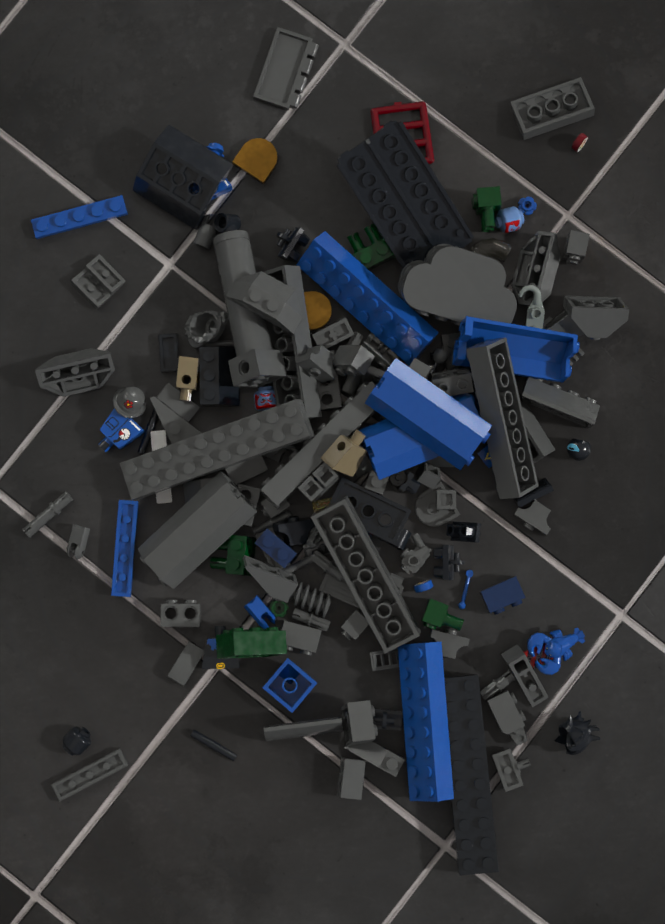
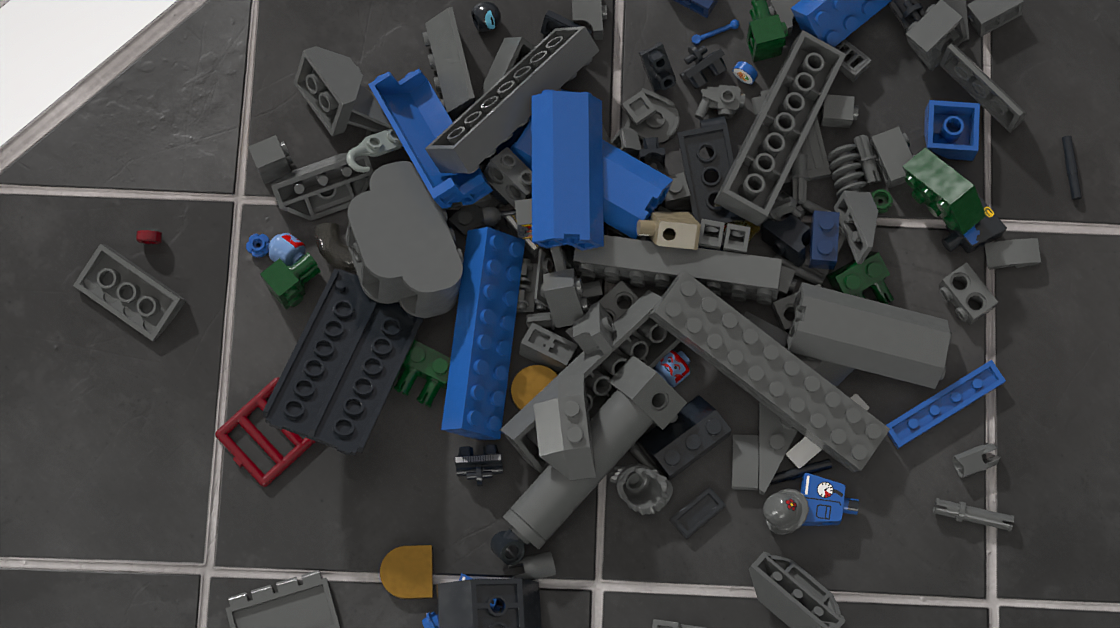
camera: 125 degrees left, 10 degrees down
dark tan torso [176,356,200,402] -> none
blue piece [244,595,276,629] -> none

